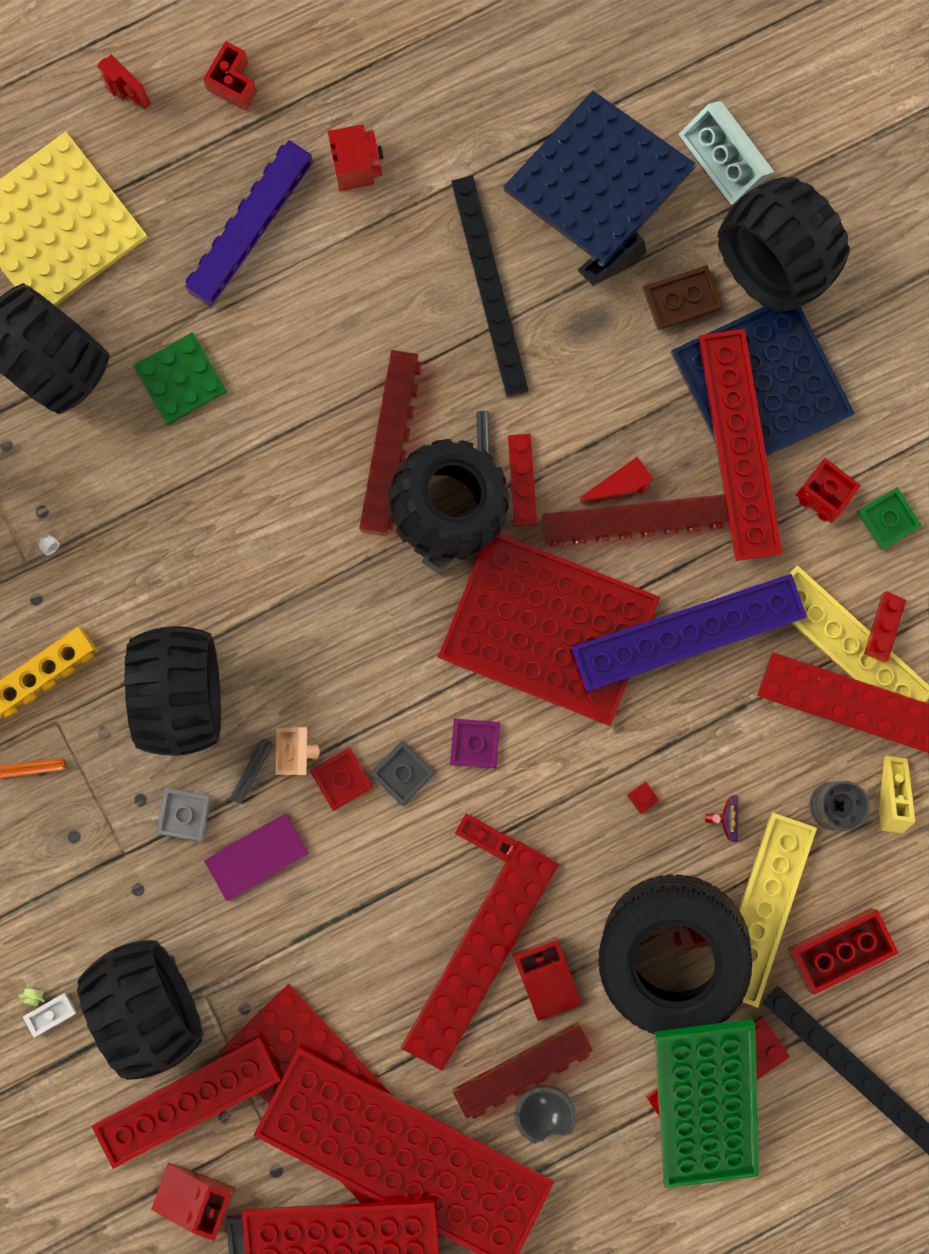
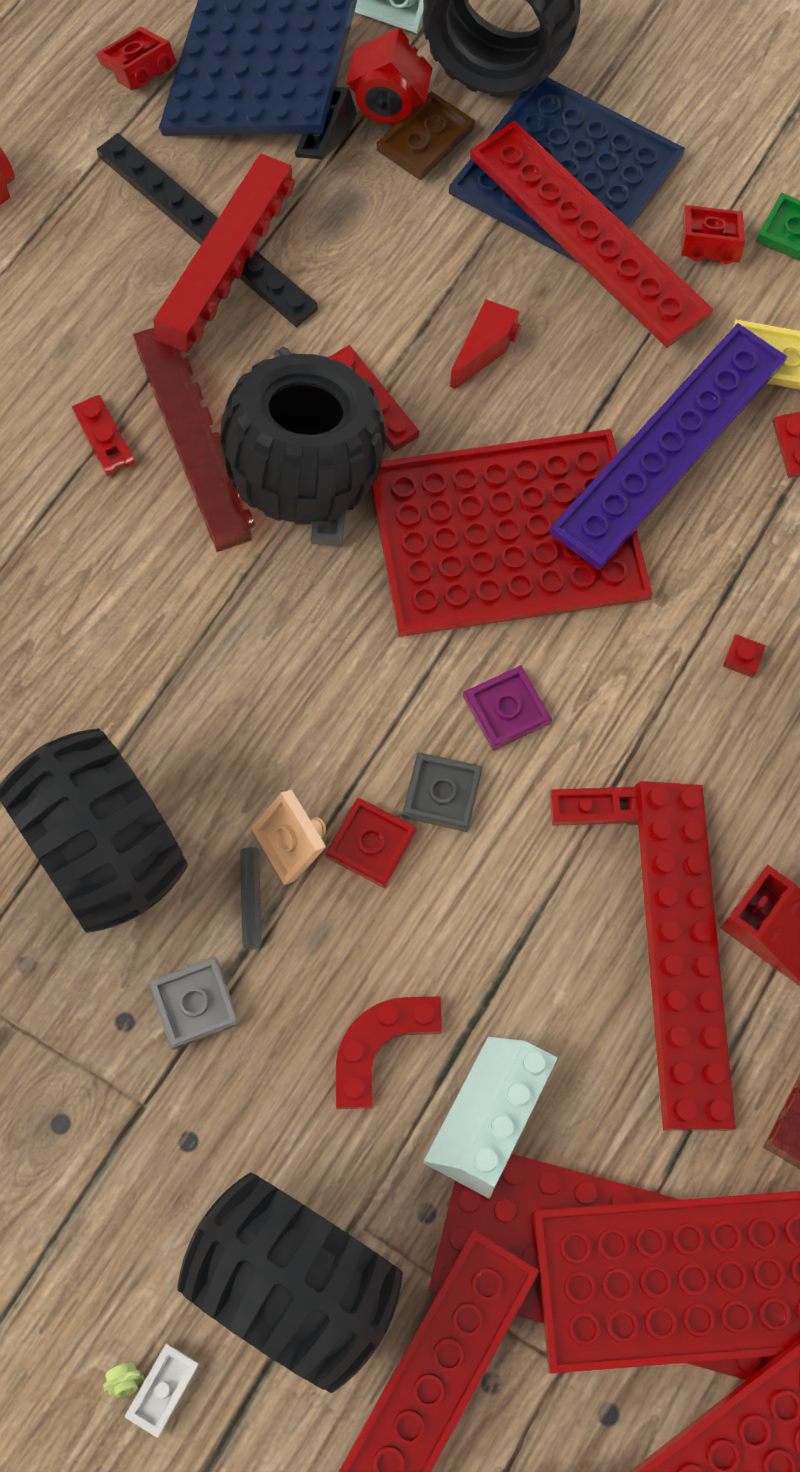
camera: 30 degrees left, 15 degrees down
magenta tile [204,813,309,901] -> none
clear red brick [541,494,729,547] -> none
none -> red plate [72,395,136,476]
none -> red plate [96,26,177,90]
none -> red brick [153,153,295,353]
none -> red plate [336,996,442,1109]
none -> red piece [346,27,433,124]
none -> light aqua slope [423,1037,557,1199]

